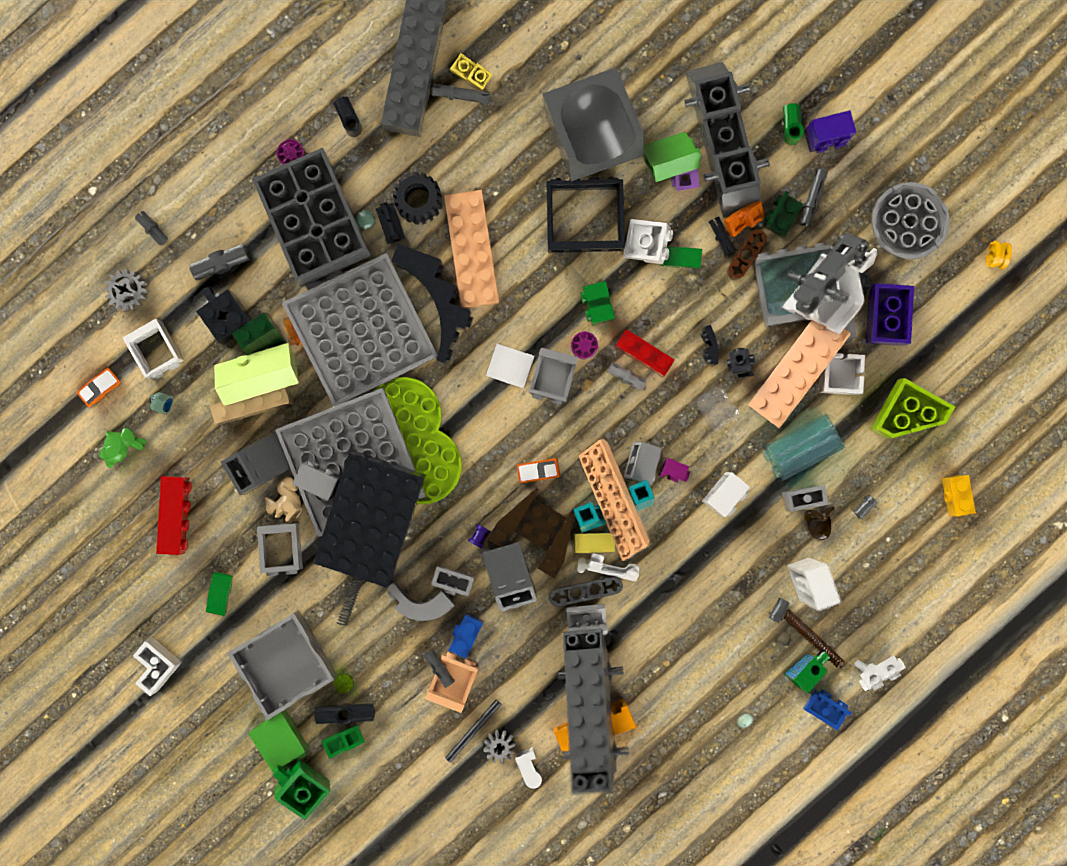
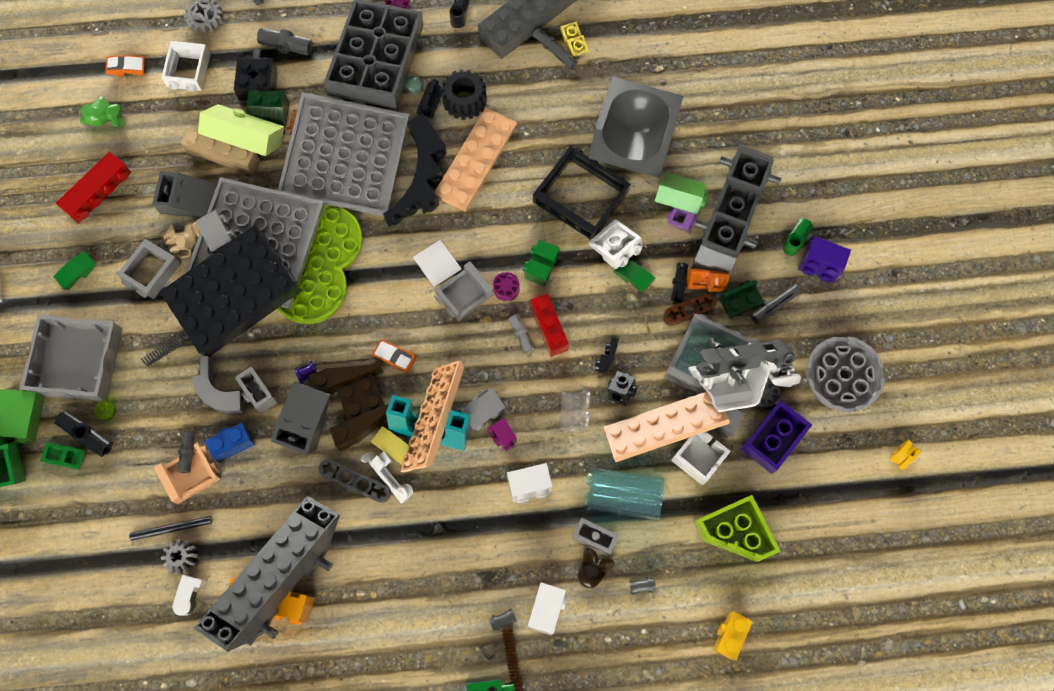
camera: 30 degrees right, 15 degrees down
sand green rock [149,392,174,415] -> none
light grey bracket [566,604,608,635] -> none

